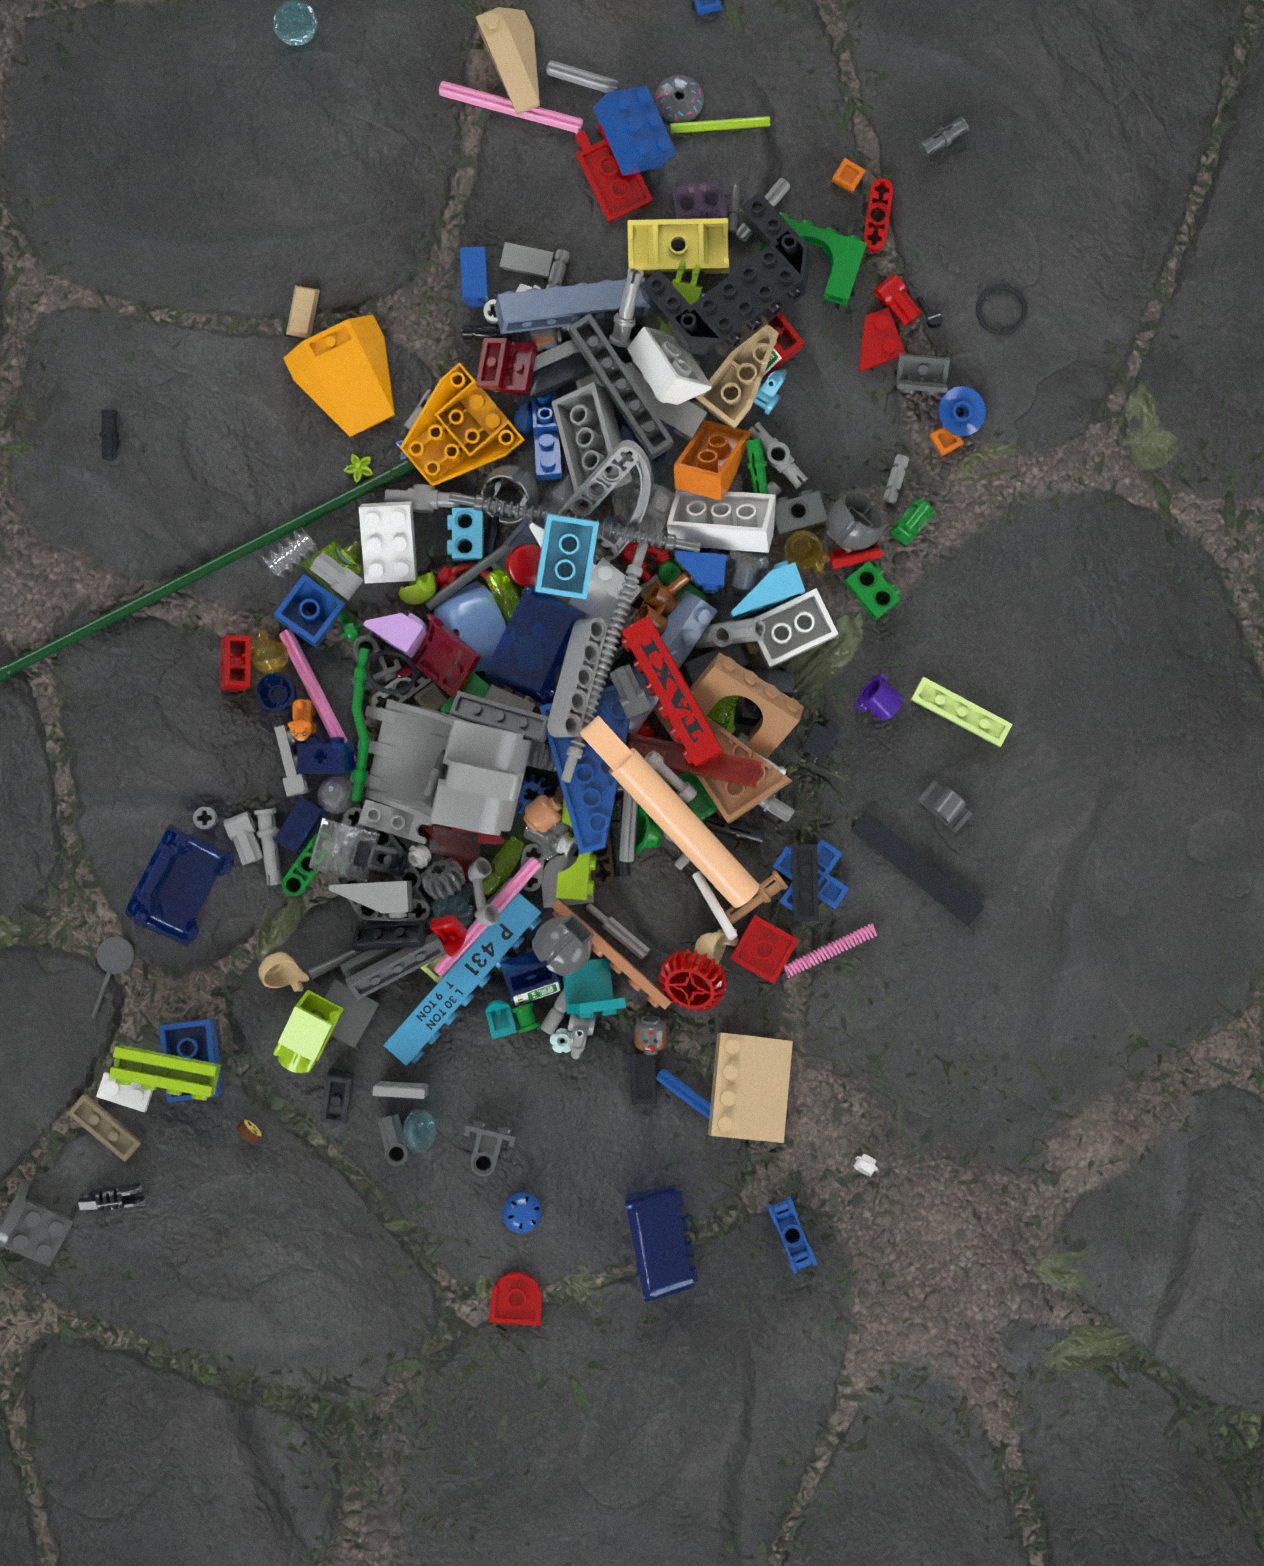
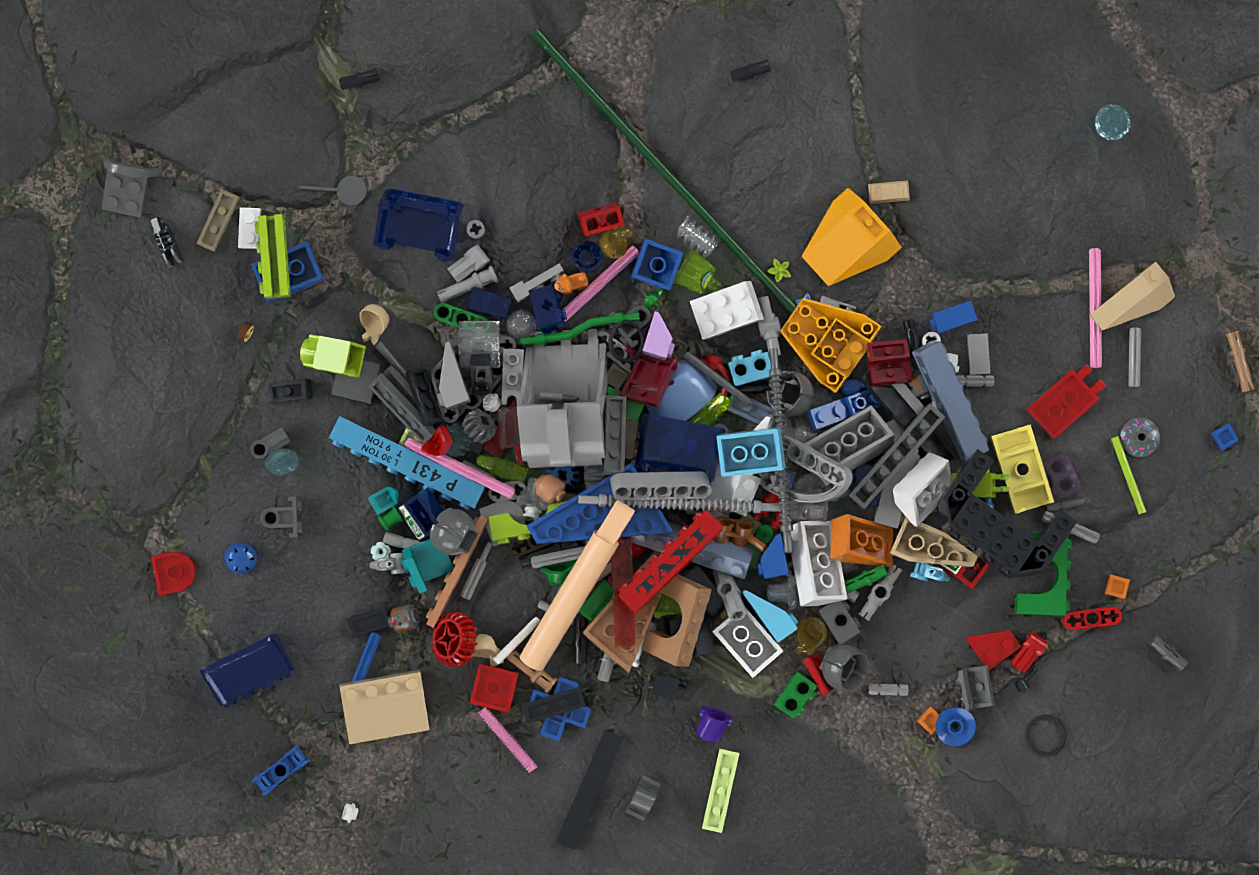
camera: 80 degrees right, 0 degrees up
light grey piece [310,552,364,600] -> none
light grey tile [373,1081,429,1099] -> none
lime hair [399,572,437,605] -> none
light grey bar [468,857,500,926] -> none
red piece [506,544,541,587] -> none
blue brick [593,85,677,176] -> none
light grey pin [609,268,644,347] -> none
dark grey piece [609,665,652,720] -> none
light grey bar [644,750,697,802] -> none
green piece [889,496,936,546] -> none

